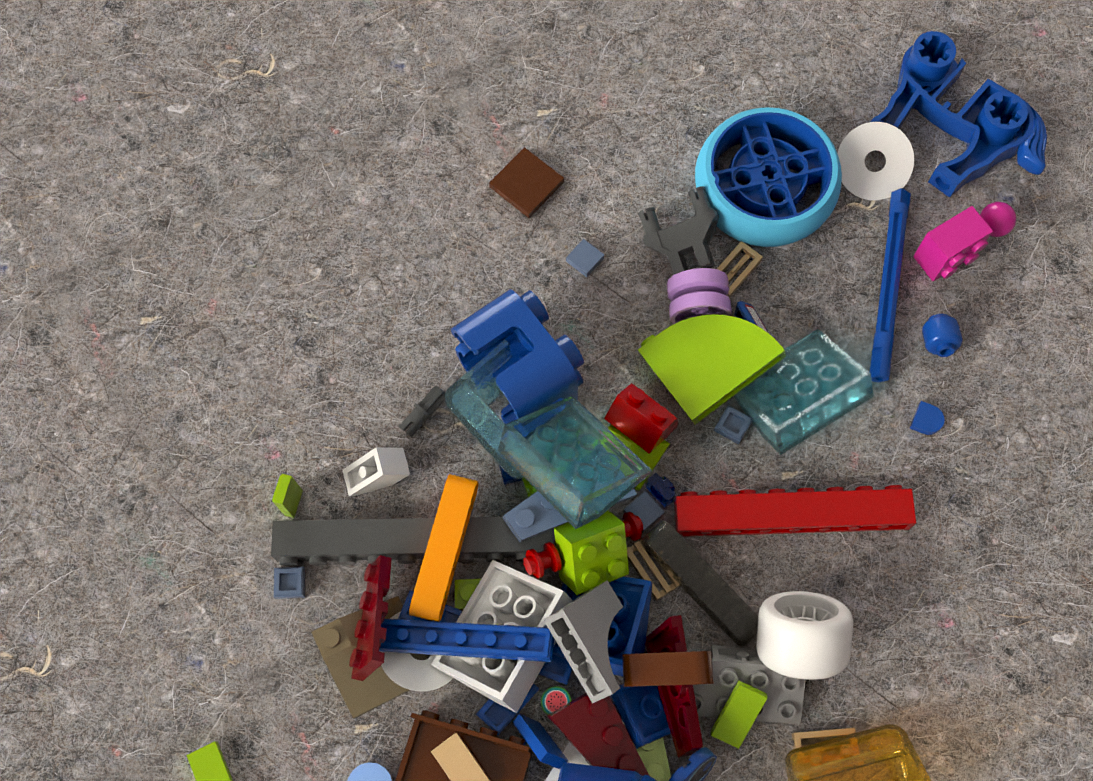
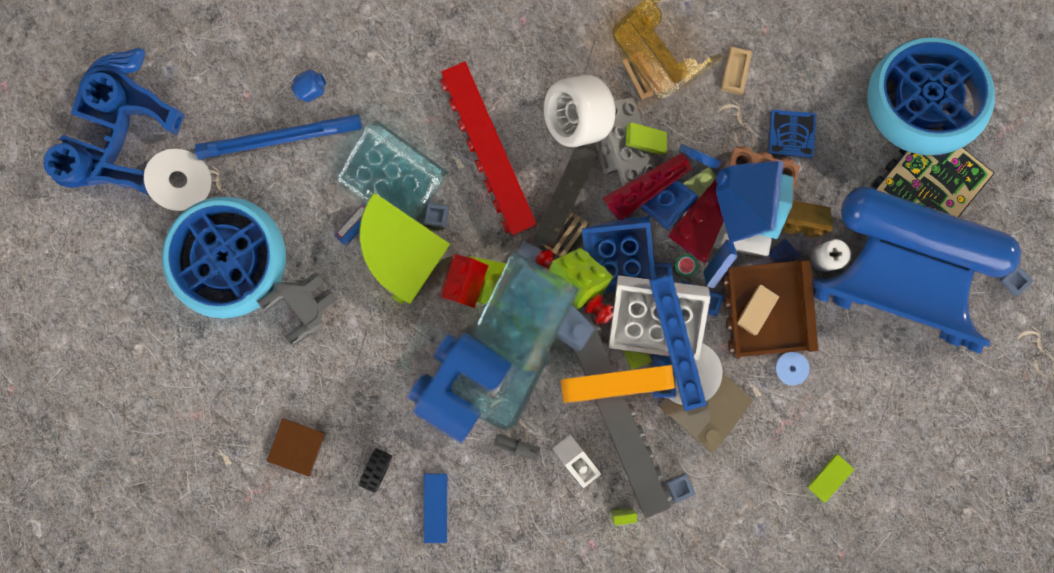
camera: 115 degrees left, 15 degrees up
dark red wing [349,555,392,681] -> none
light grey arch [544,580,623,703] -> none
sand blue tile [566,239,604,277] -> none
reddish brown beam [622,651,714,687] -> none
clear blue plate [646,473,676,508] -> none
lavender wheel [667,268,732,324] -> none
tan tile [717,241,763,298] -> none
blue tile [910,401,945,435] -> none
dark pink brick [913,202,1016,281] -> none
none -> black tyre [358,448,393,493]
none -> blue tile [424,473,447,543]

